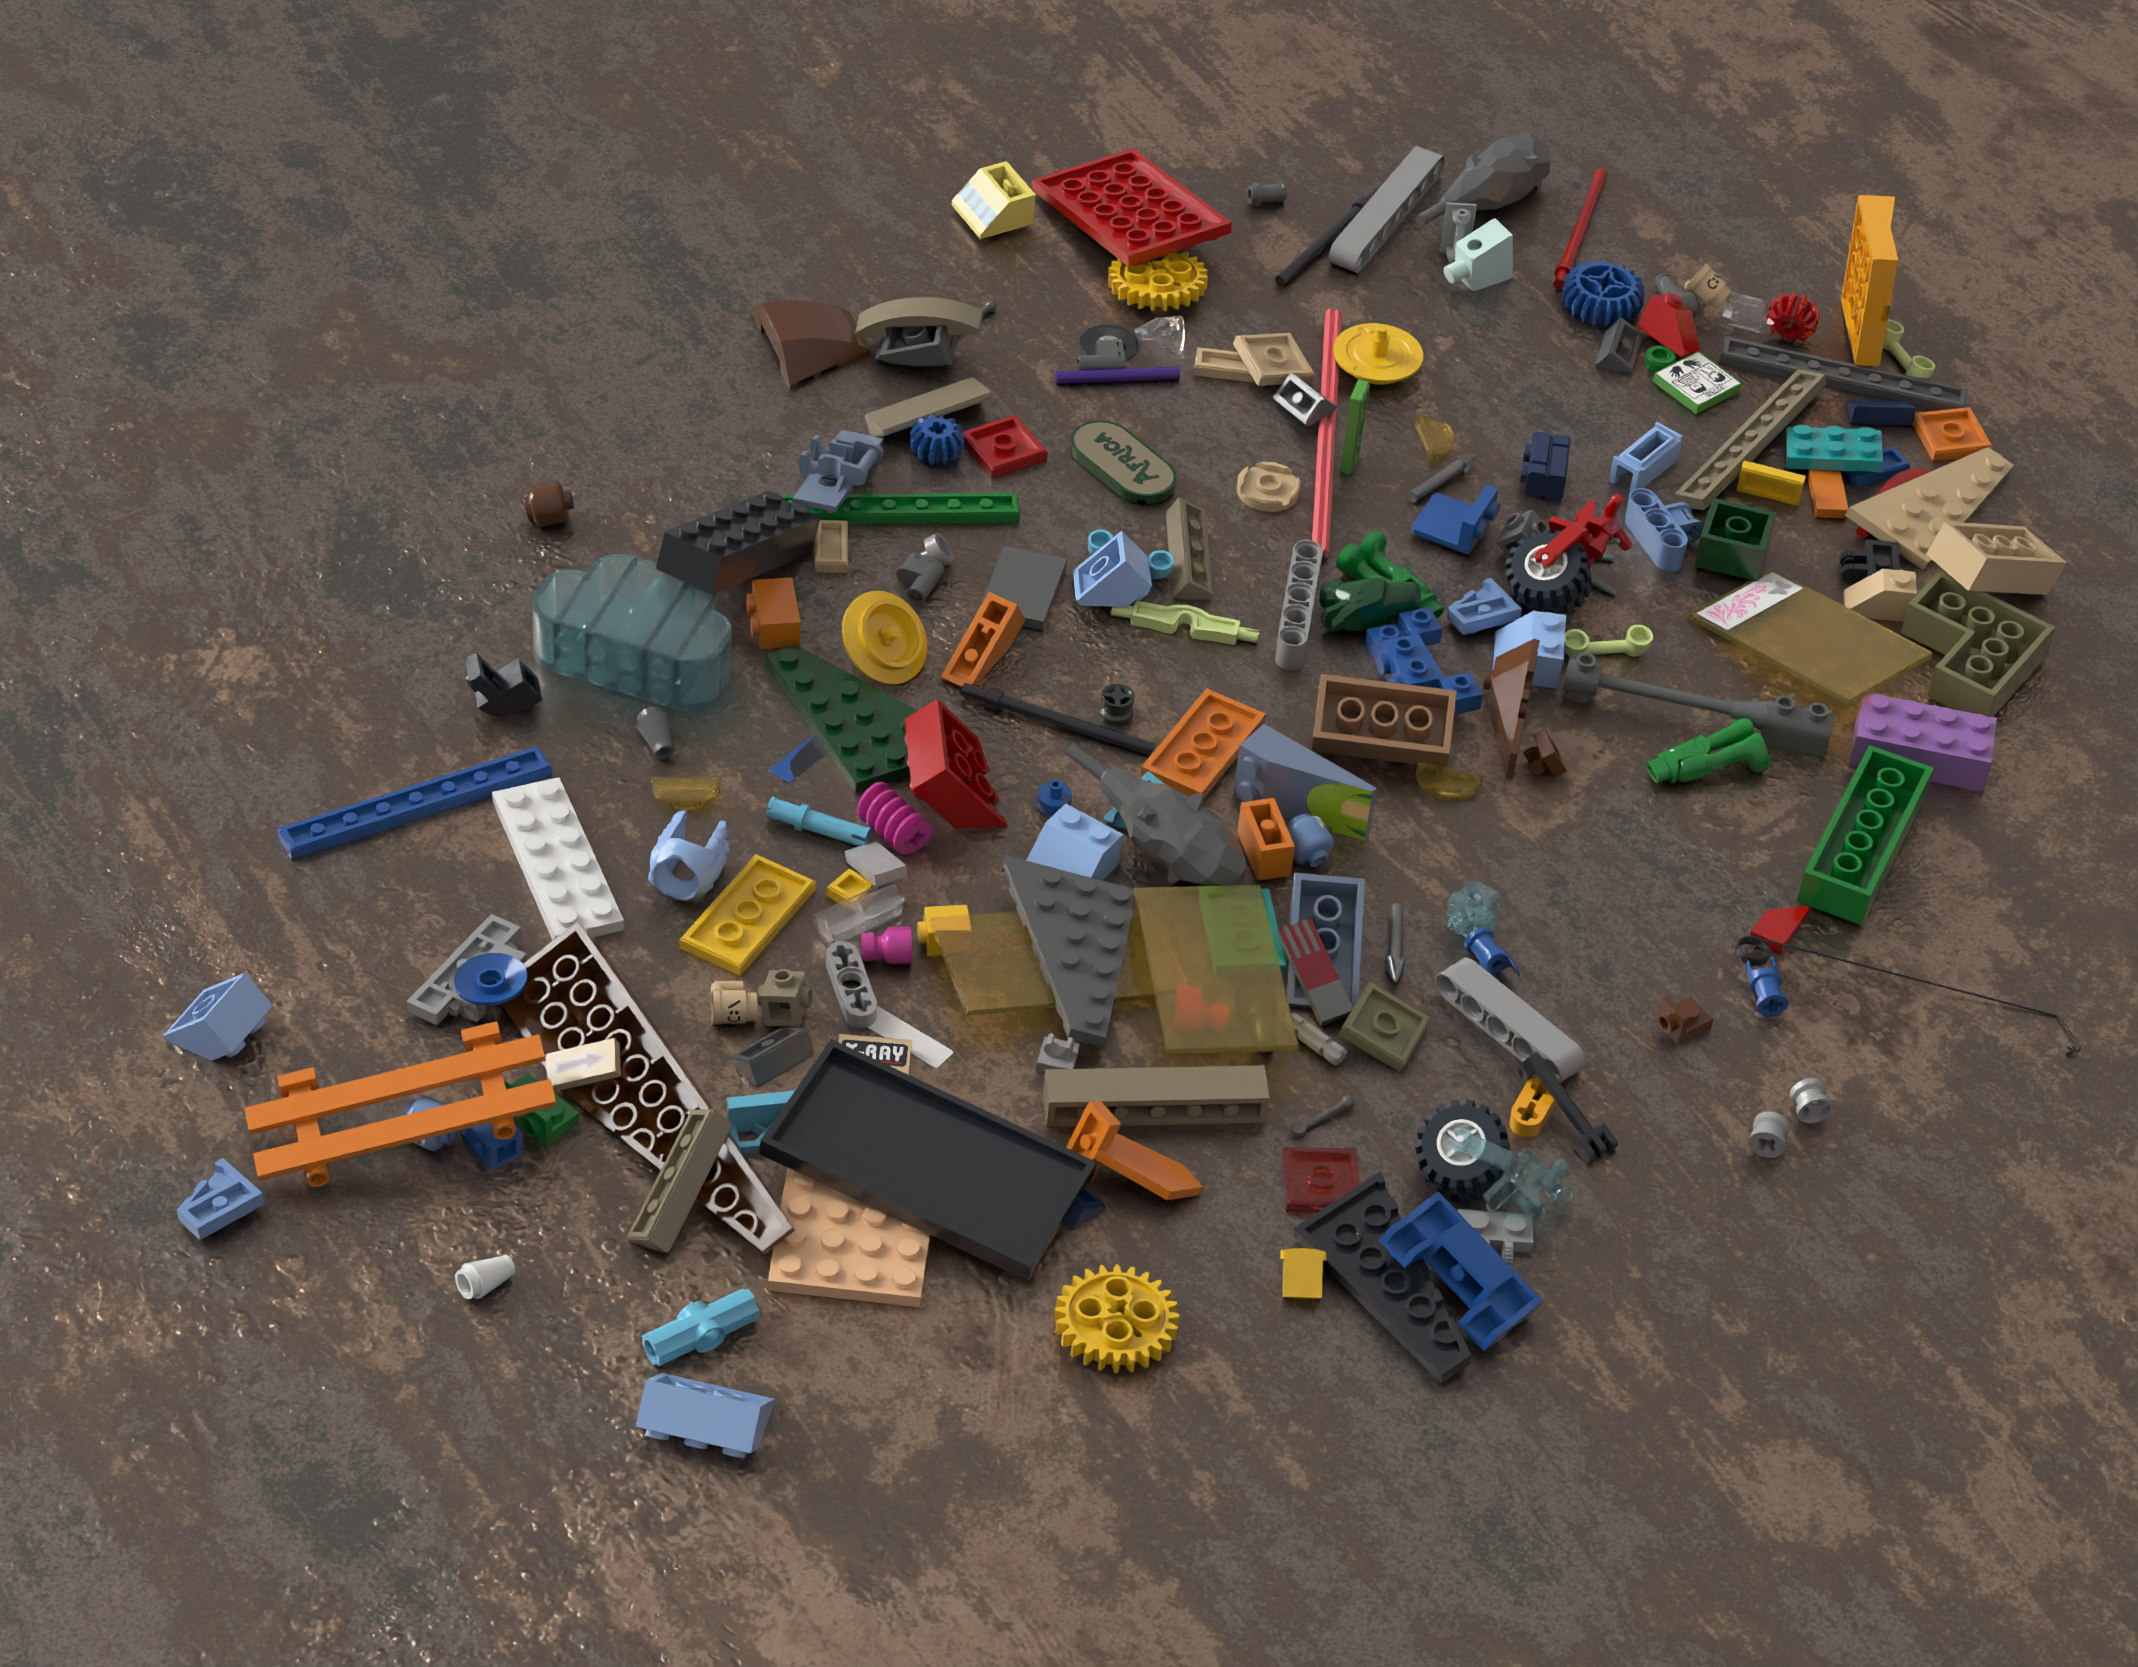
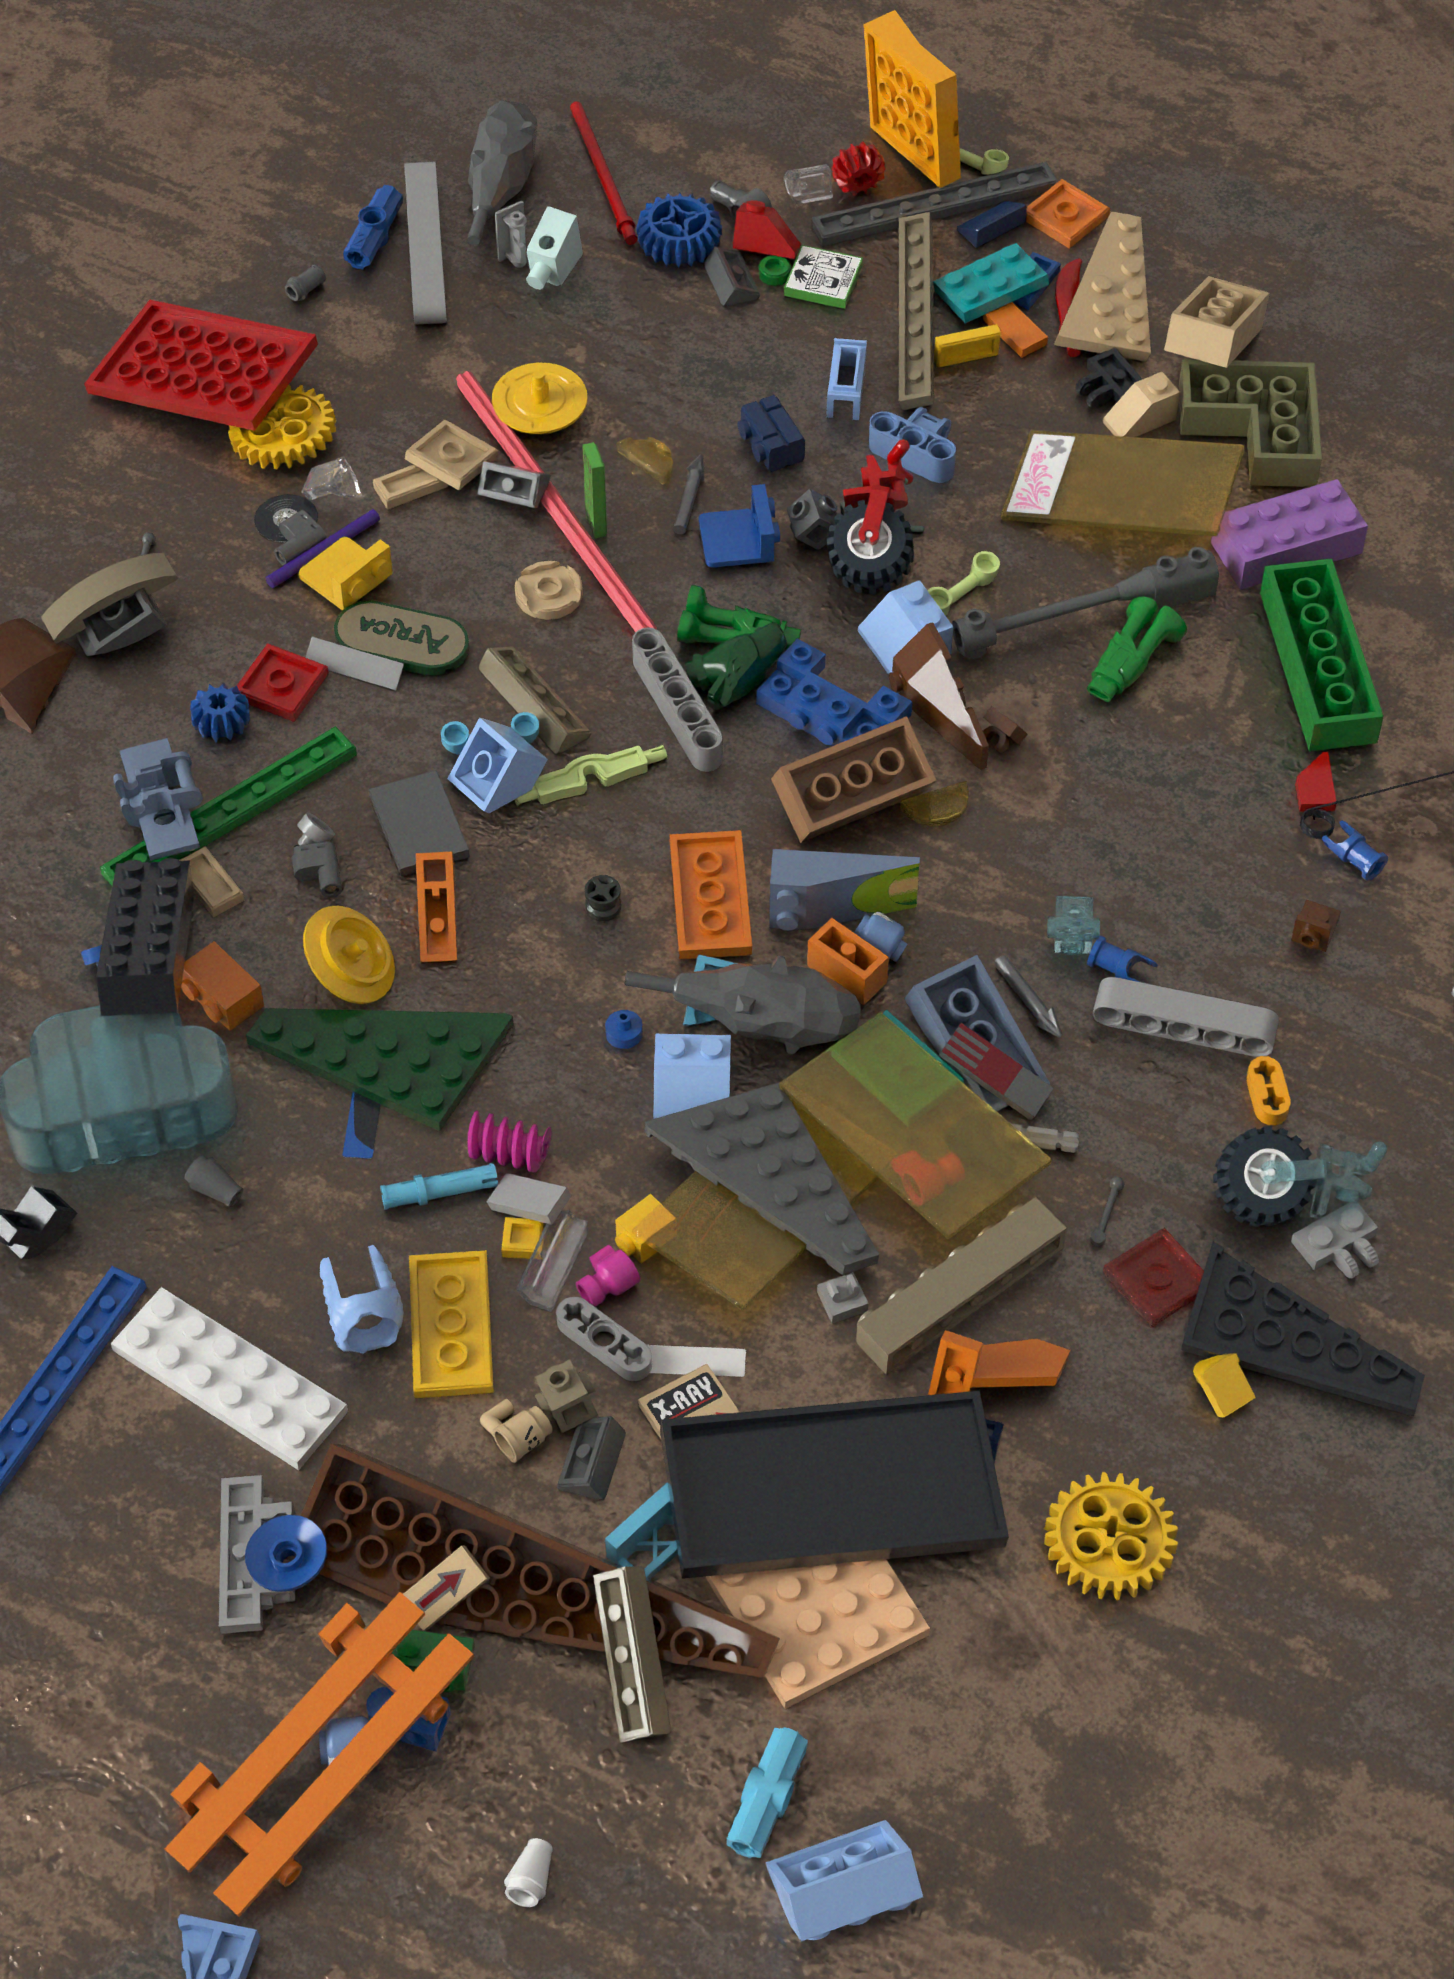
camera: 30 degrees left, 10 degrees up
light blue slope [163,973,273,1061] -> none
clear yellow tile [651,776,721,810] -> none
dark tan slope [865,378,993,437] -> none
red wedge [904,699,1008,828] -> none
light yellow slope [952,161,1036,239] -> none
black bar [960,683,1156,756] -> none
black bar [1275,188,1379,287] -> none
olive tile [1338,981,1431,1072] -> none
blue bracket [1379,1192,1543,1351] -> none
medium blue wing [1447,578,1522,635] -> none
black hinge [1518,1052,1618,1163] -> none
tan piece [1684,263,1731,308] -> none
dark green brick [1695,498,1776,581] -> none
none -> yellow bracket [299,537,393,611]
none -> light grey sticker [305,637,404,690]
none -> blue piece [343,184,403,270]

